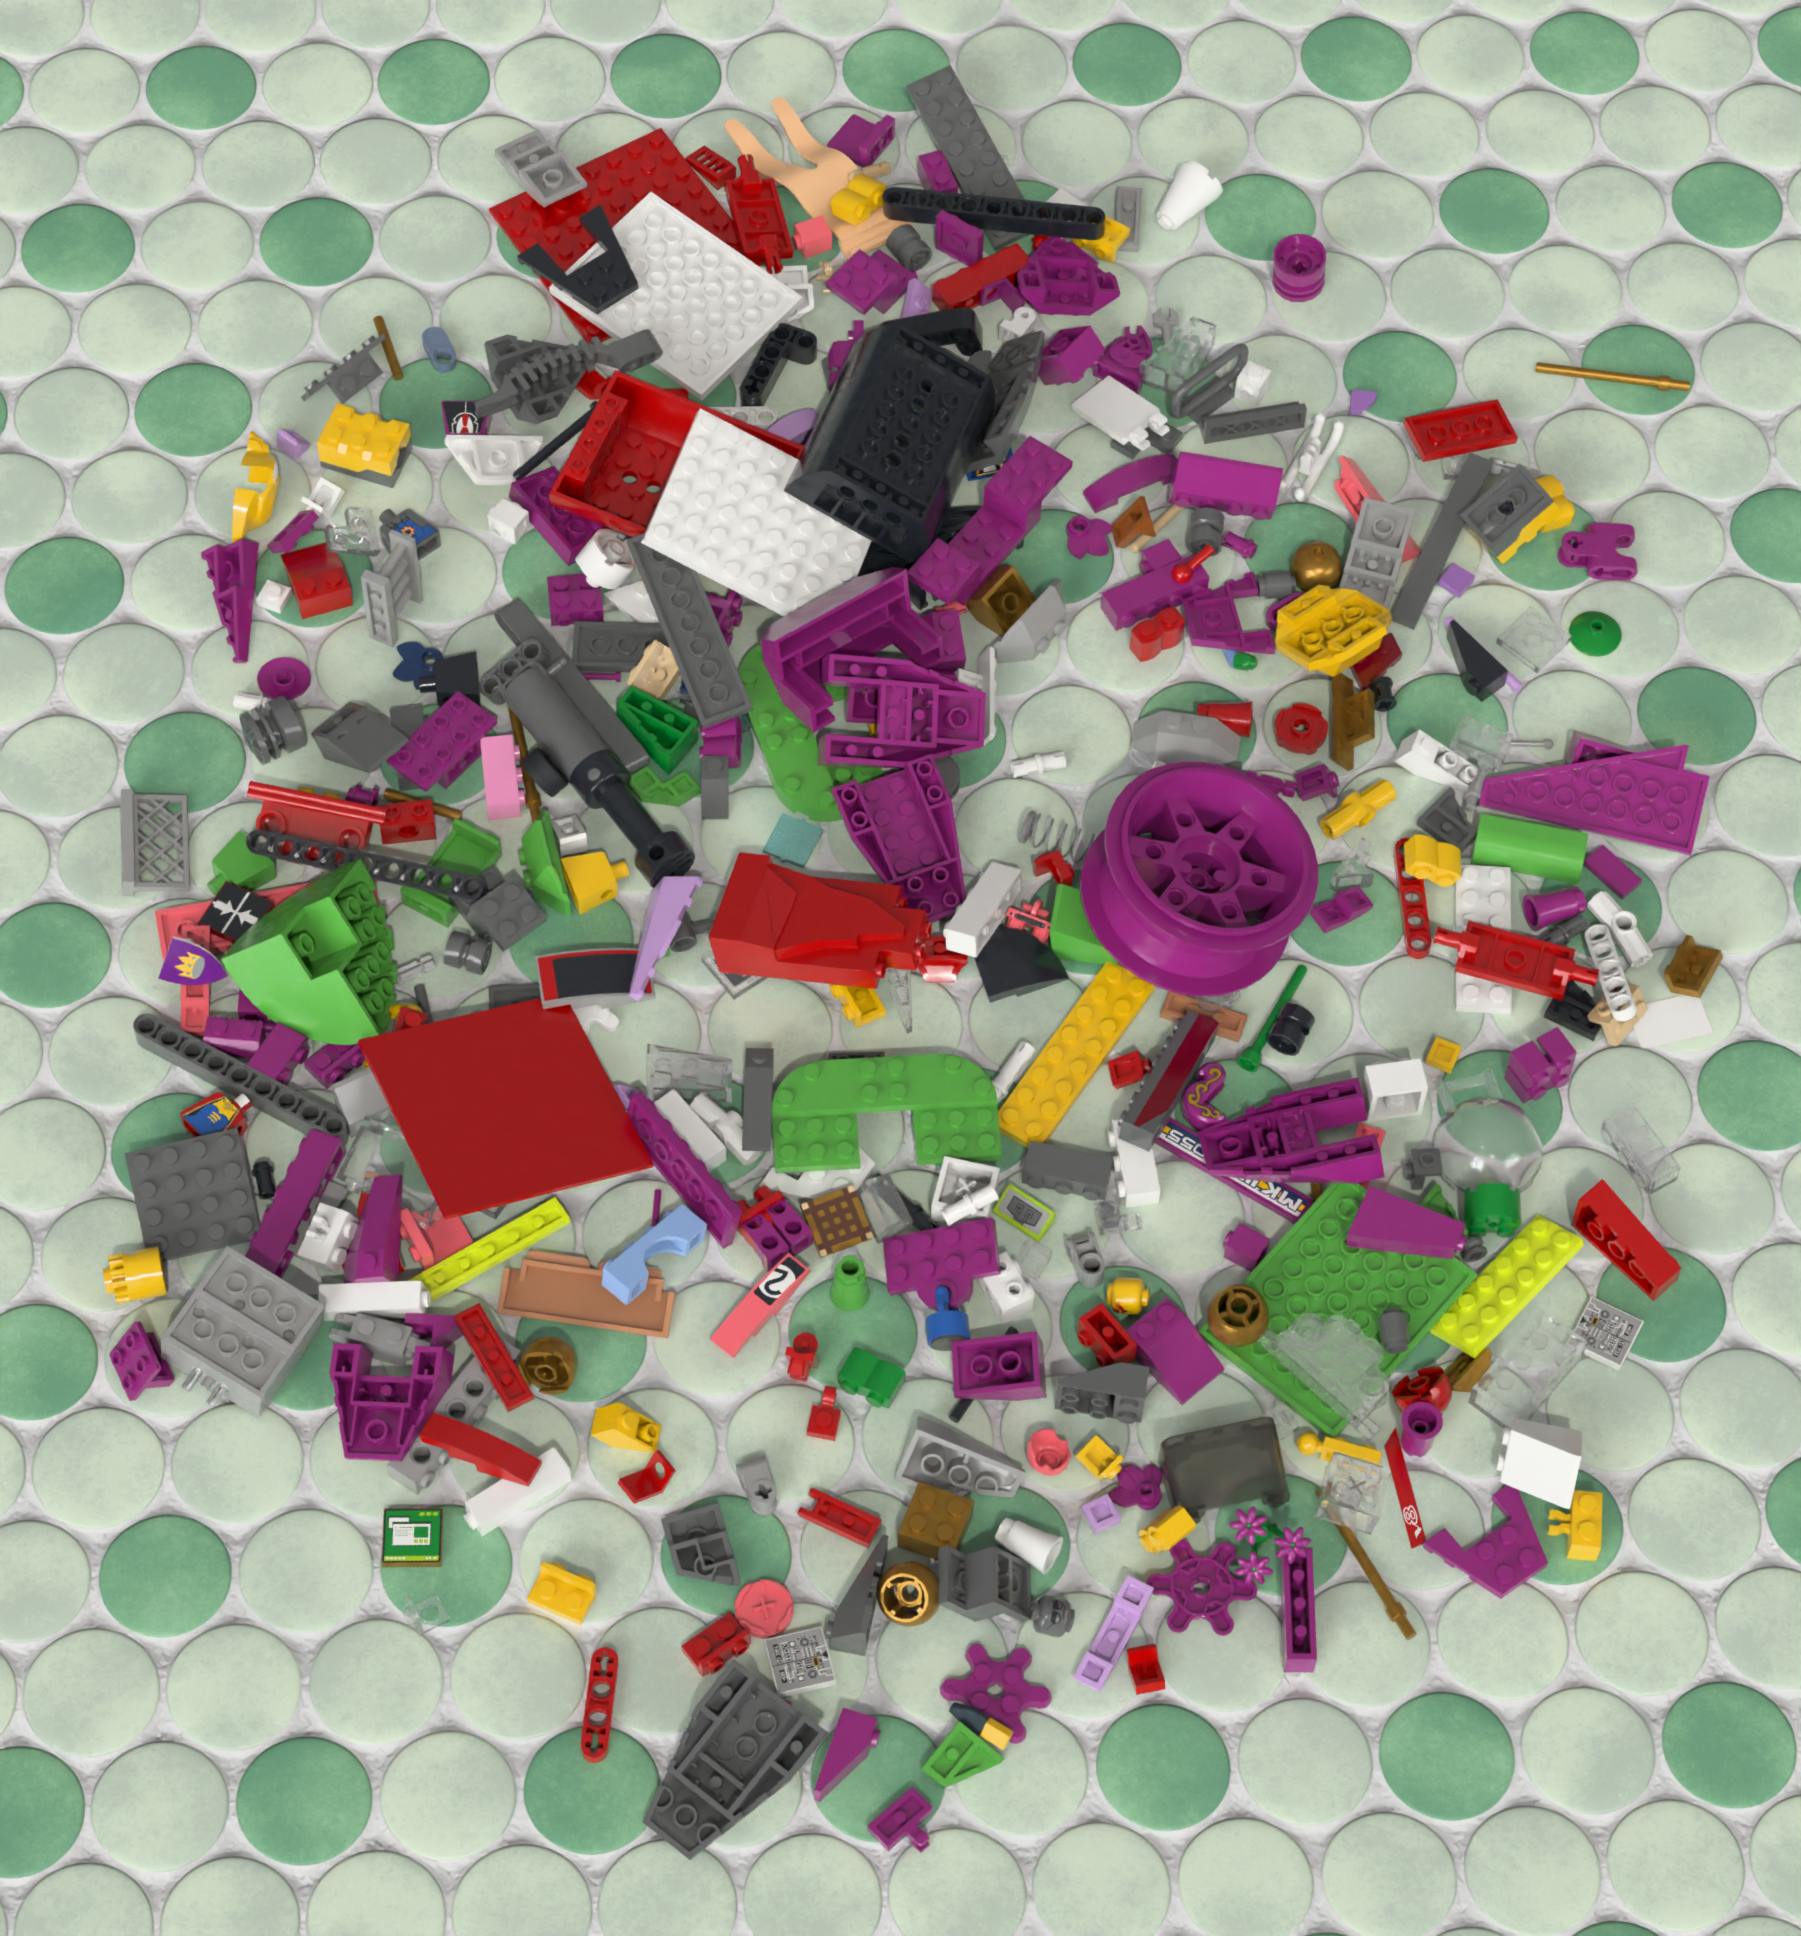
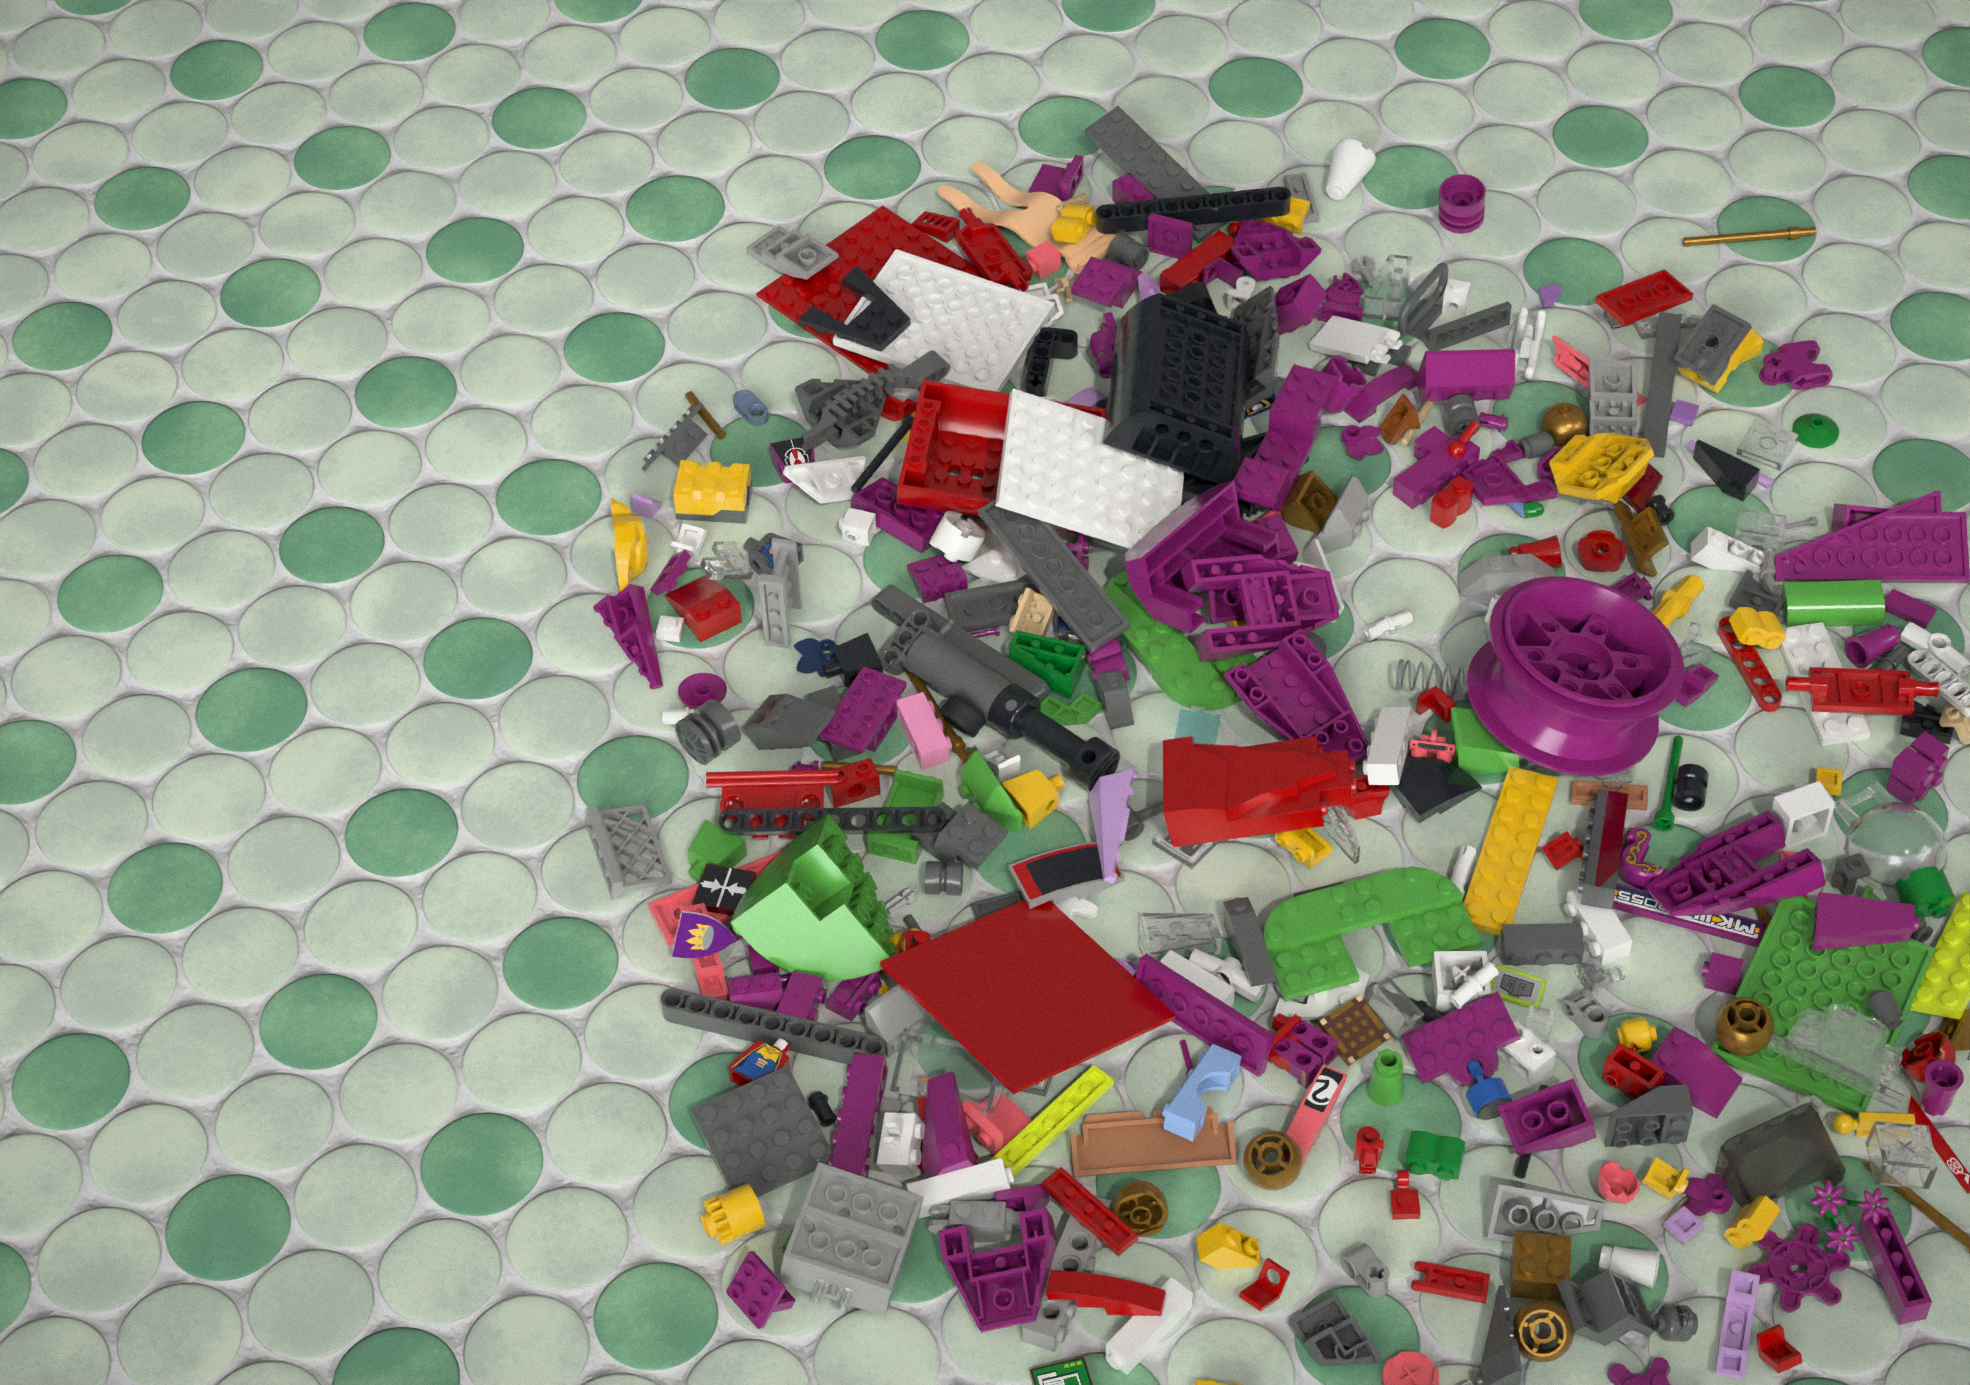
camera: 10 degrees left, 10 degrees down
none -> pearl gold wheel [1243,1130,1303,1191]
none -> magenta cylinder [1321,355,1367,414]

